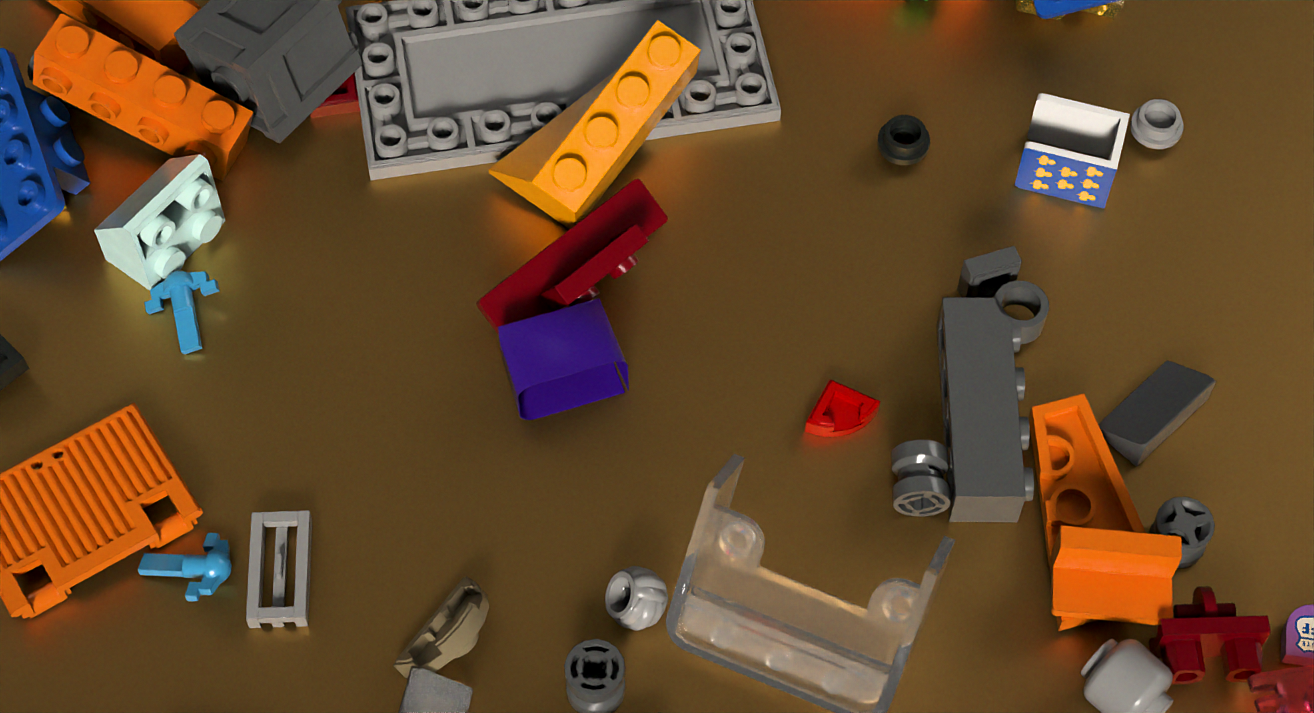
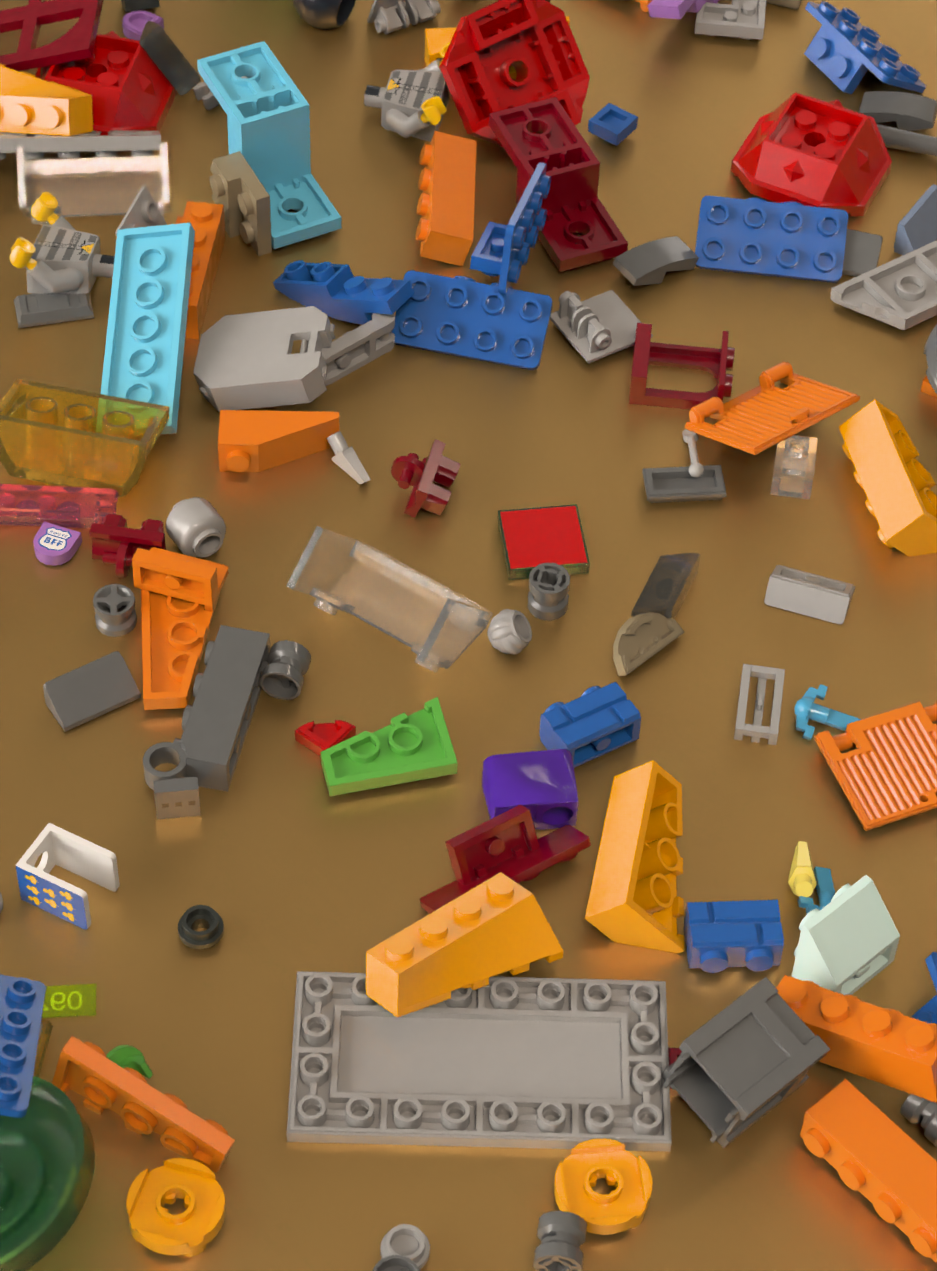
camera: 170 degrees left, 10 degrees down
none -> clear neon green sticker [42,984,96,1018]
none -> bright green wing [320,697,458,796]
none -> blue brick [539,682,641,768]
none -> light orange wedge [585,760,685,954]
none -> blue brick [683,900,784,973]
none -> light yellow bar [788,841,817,897]

